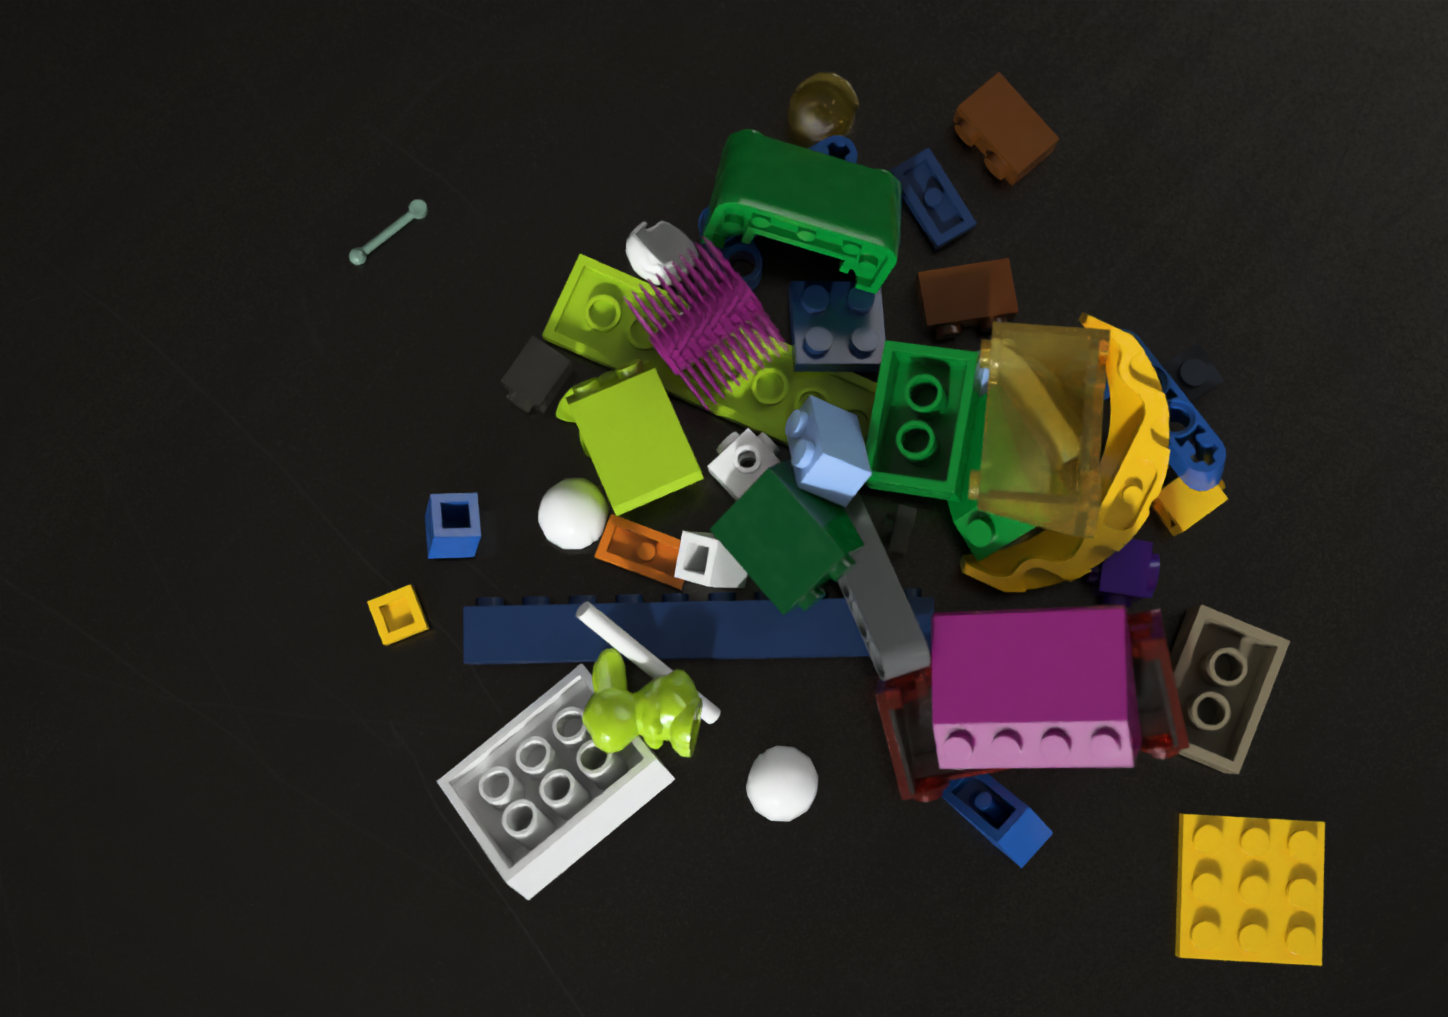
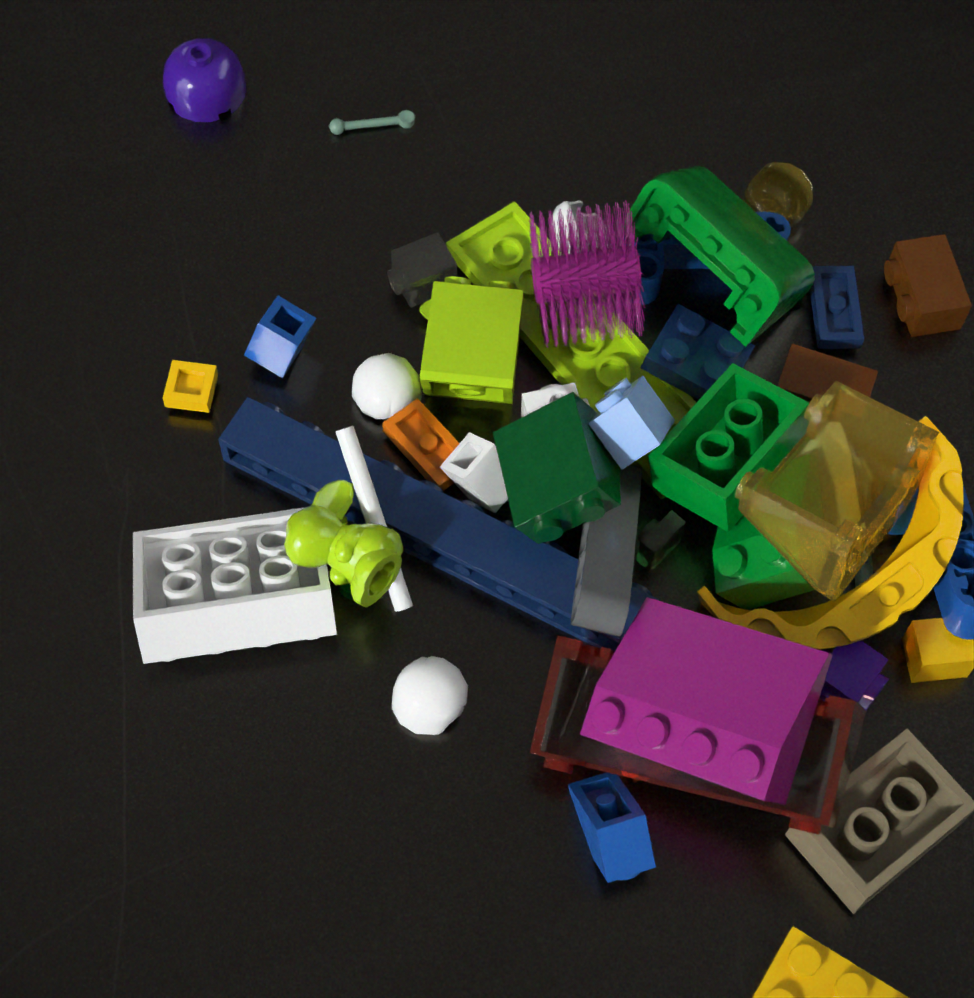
camera: 25 degrees right, 20 degrees down
none -> dark purple cylinder [163,38,246,122]

